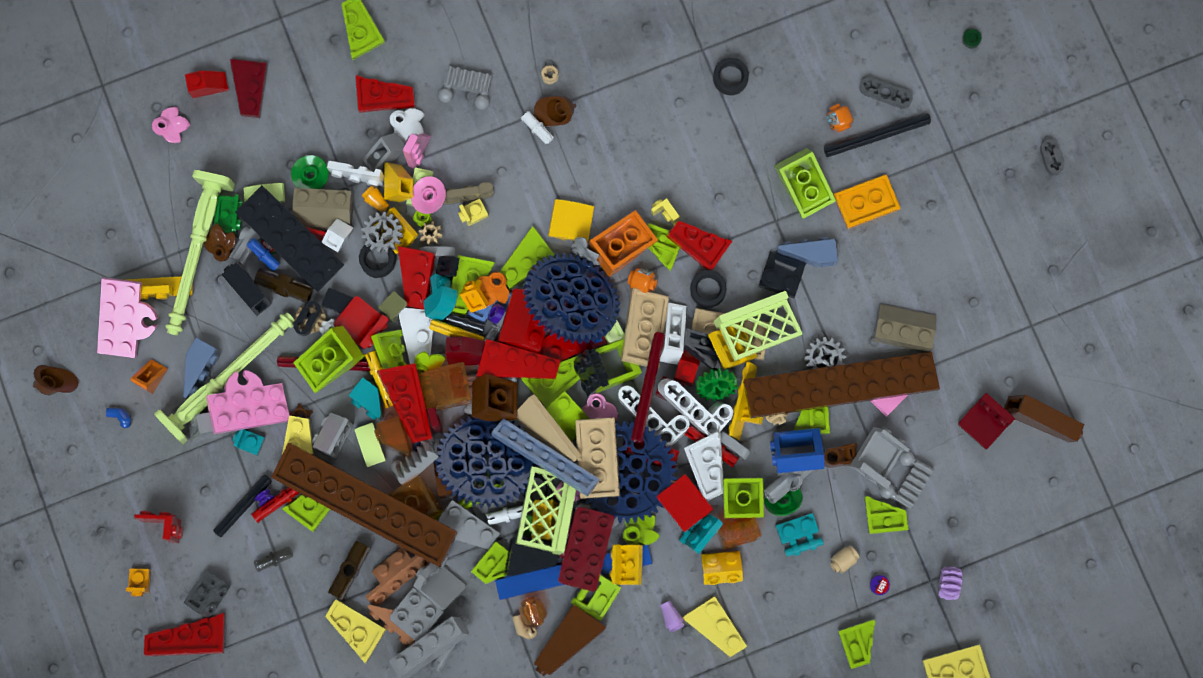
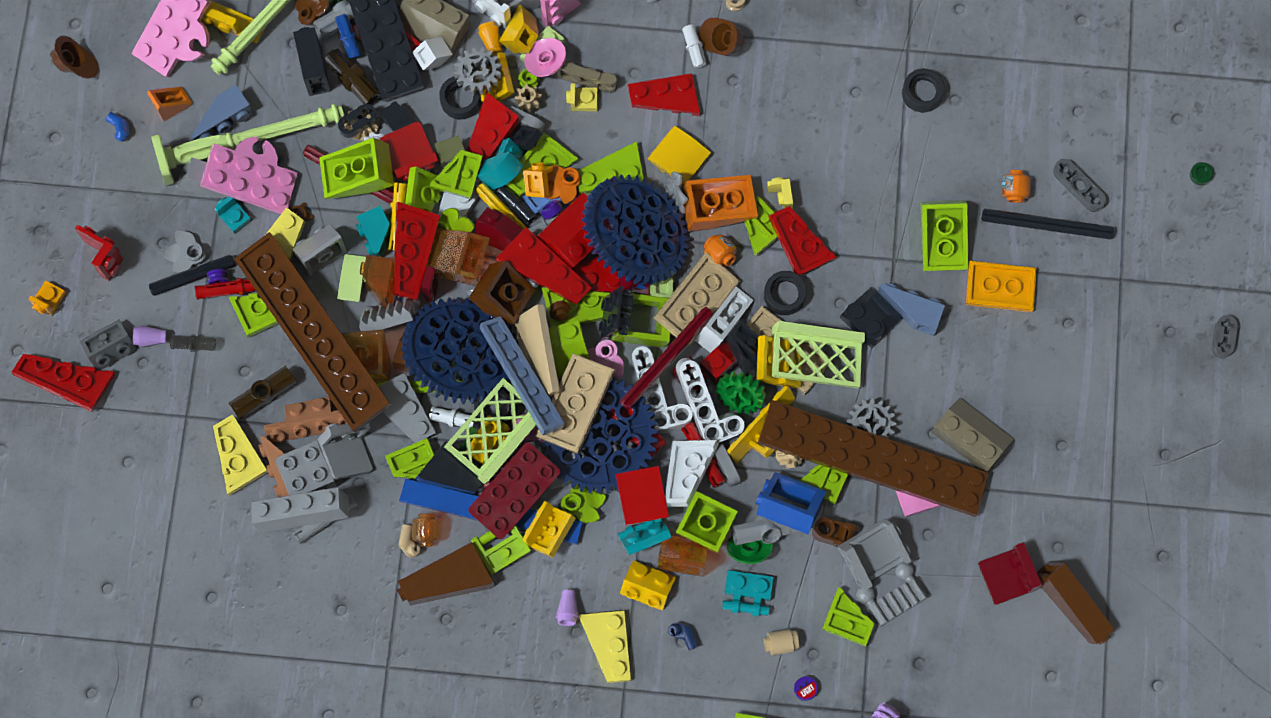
camera: 25 degrees right, 5 degrees down
none -> lavender cone [133,325,166,347]
none -> light grey plate [162,230,206,273]
none -> lime wing [429,150,482,199]
none -> reddish brown plate [549,301,572,321]
none -> red wing [628,73,700,116]
none -> dark blue arm [668,622,699,651]

